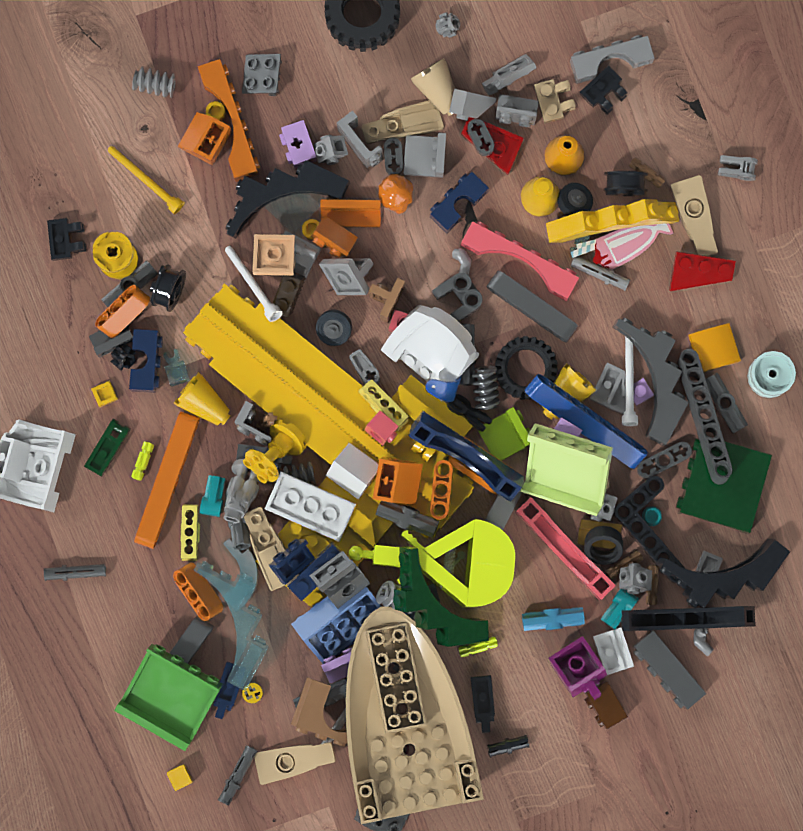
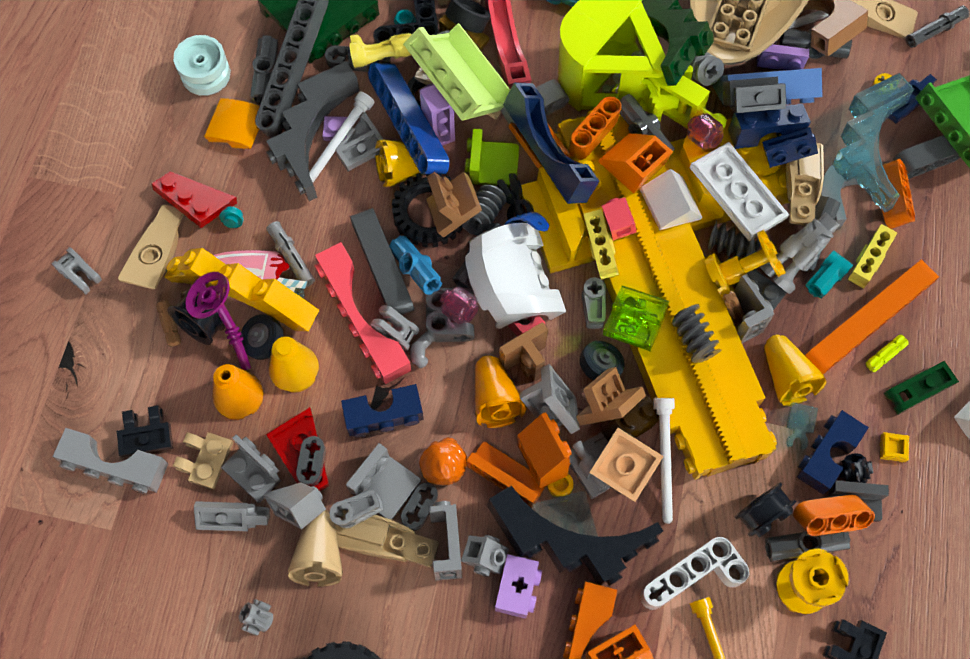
camera: 150 degrees left, 15 degrees down
none -> magenta dish [186,272,251,370]
none -> teal plate [219,206,244,228]
none -> light grey piece [329,490,384,529]
none -> light yellow piece [350,34,412,68]
none -> light grey piece [370,305,420,352]
none -> dark azure piece [389,235,443,295]
none -> medium nougat bracket [426,171,482,237]
none -> clear pink head [440,286,479,324]
none -> light orange cone [475,355,526,428]
none -> medium nougat bracket [576,367,646,425]
none -> clear neon green slope [603,285,670,351]
none -> white beam [640,537,749,610]
none -> dark grey piece [672,304,721,363]
none -> clear pink head [687,113,724,150]

